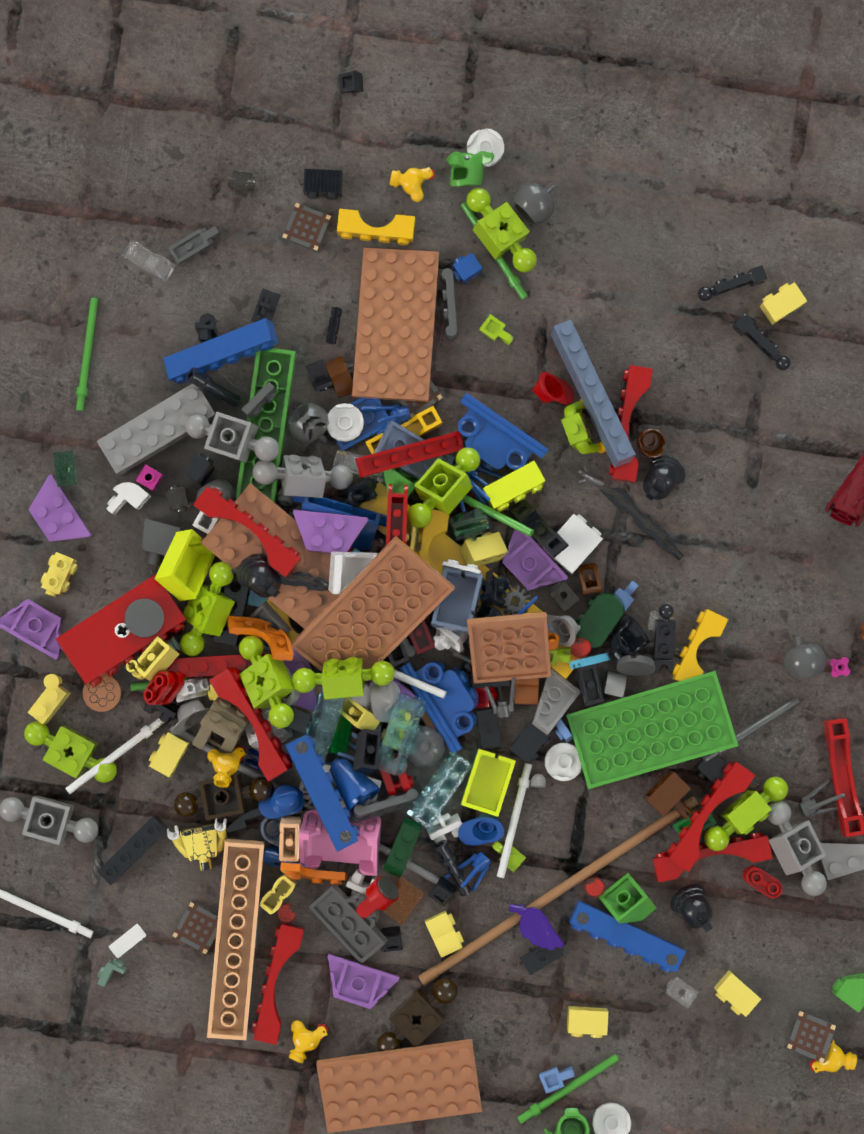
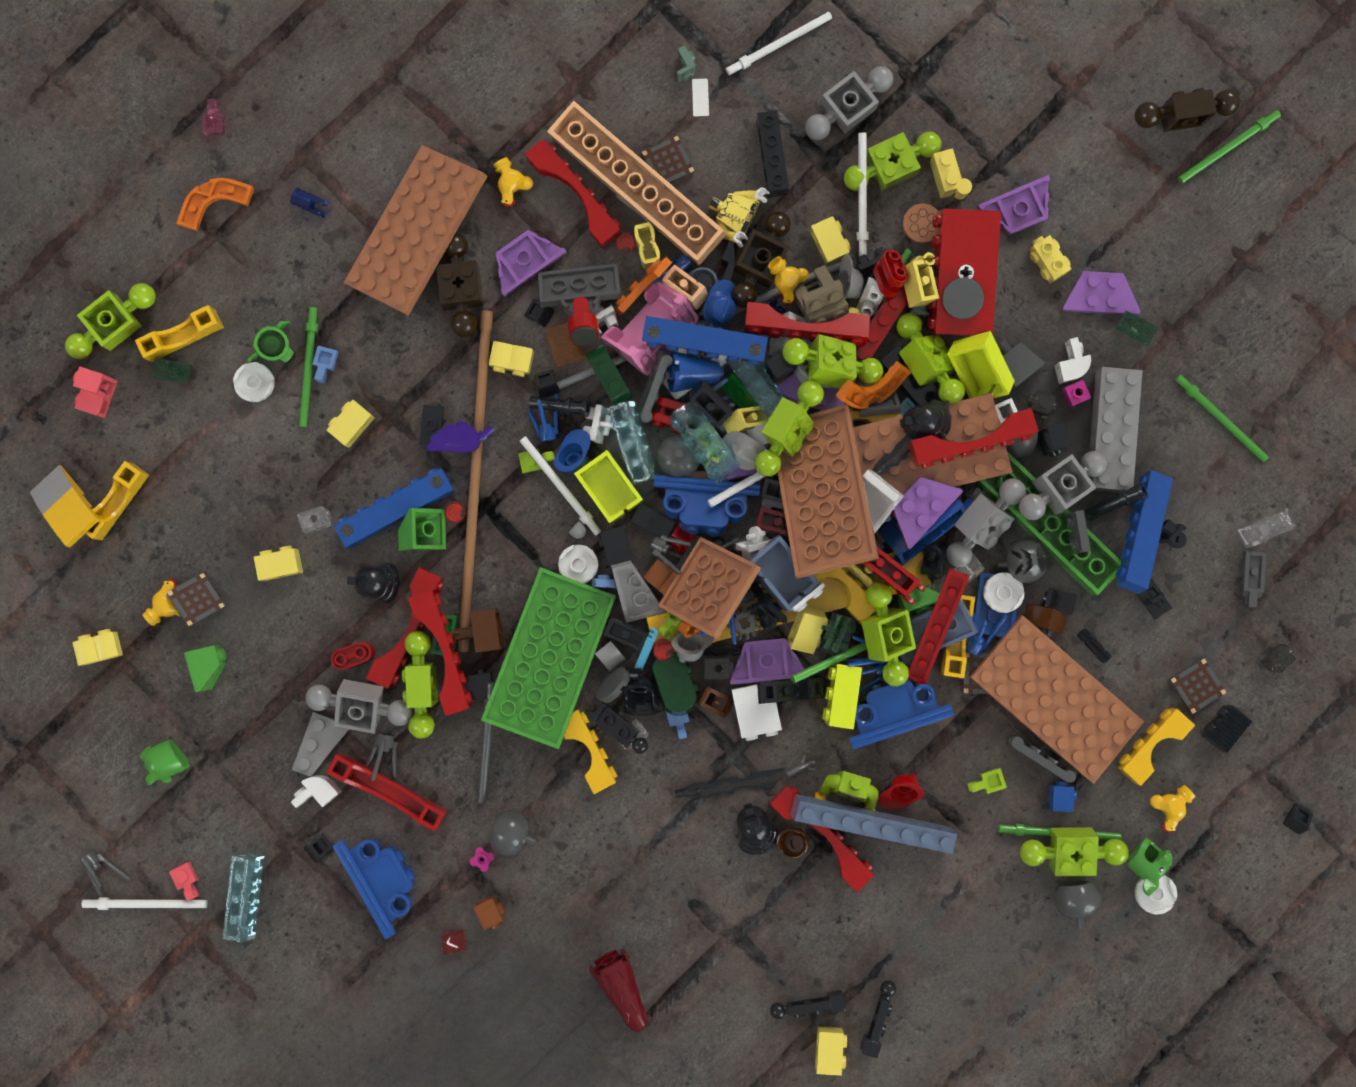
camera: 125 degrees right, 0 degrees up
none -> black axle [702,644,741,656]

